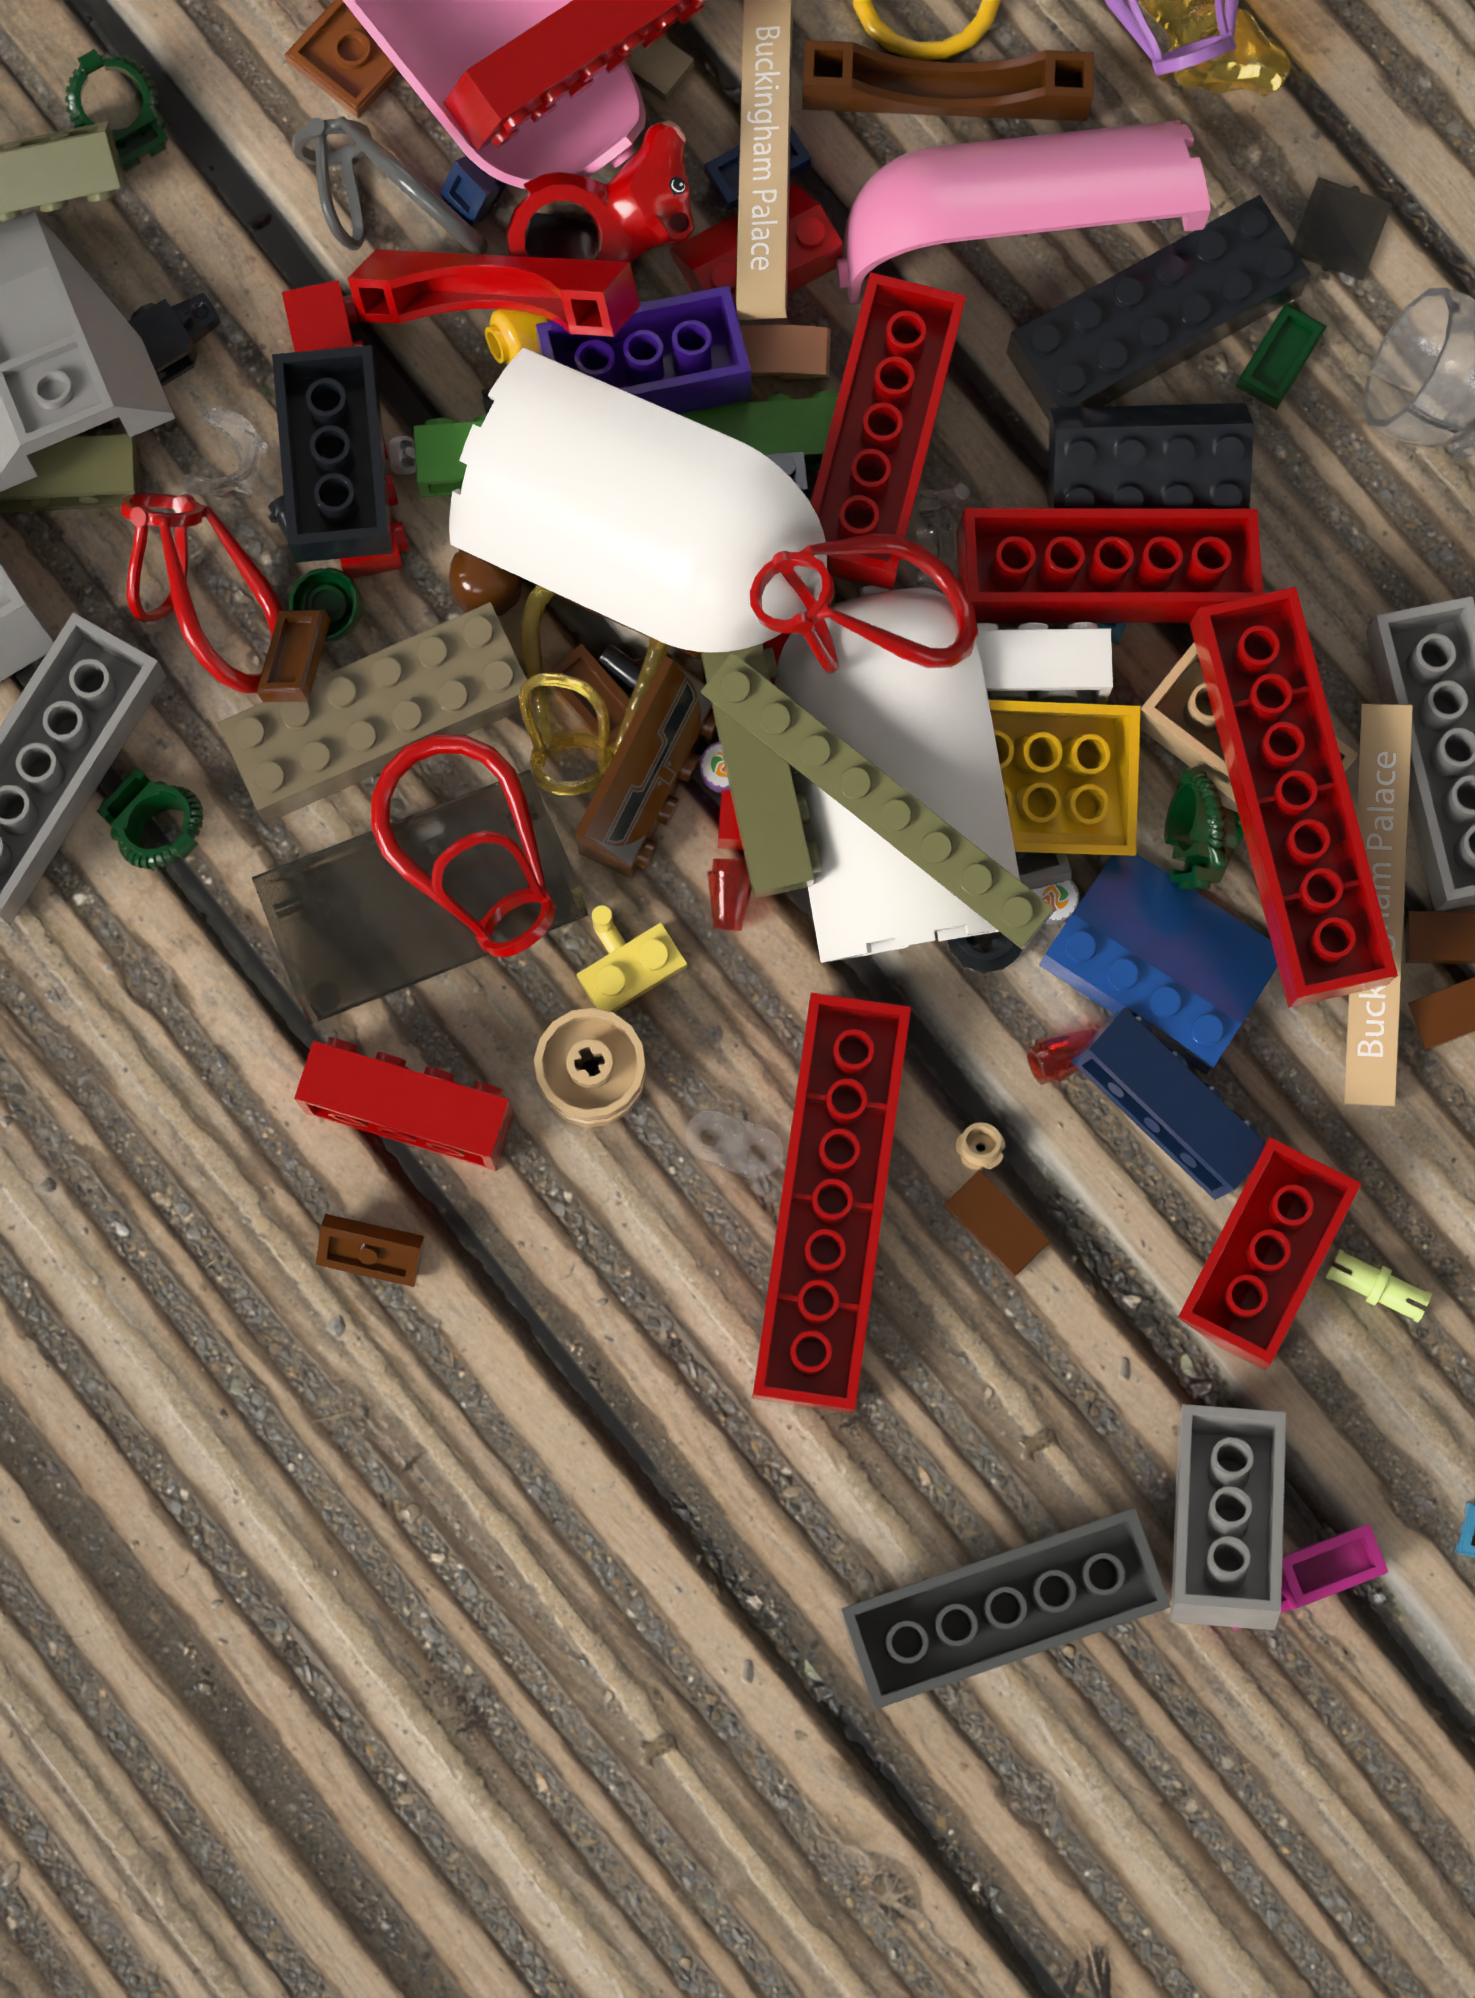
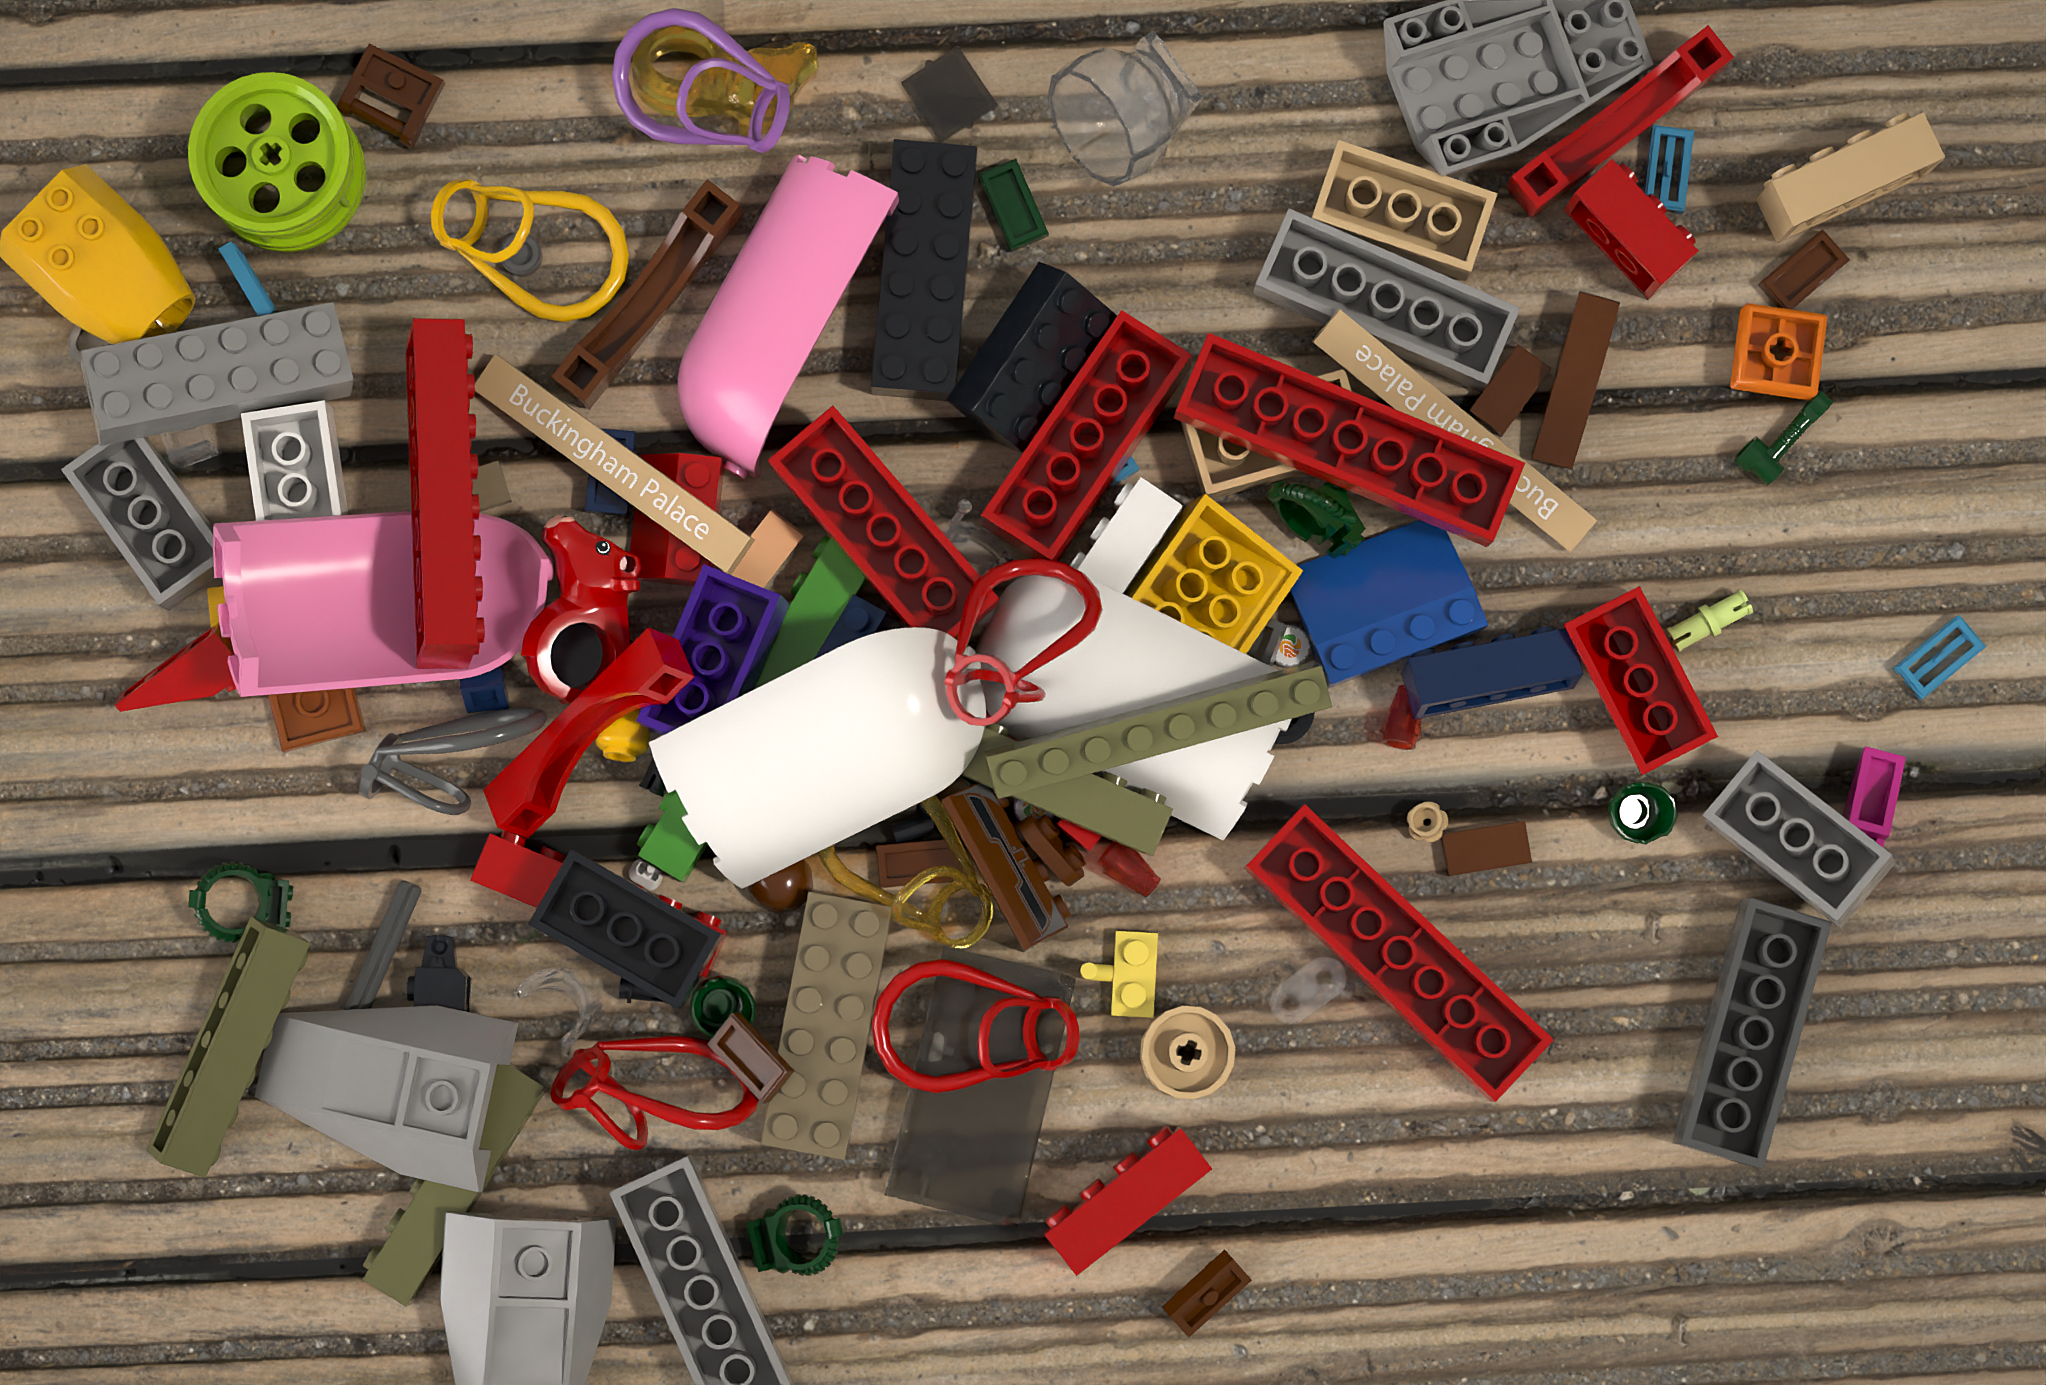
camera: 55 degrees left, 5 degrees up
none -> dark grey axle [344,881,422,1010]
none -> reddish brown plate [1019,812,1086,887]
none -> dark green hair [1607,780,1678,845]

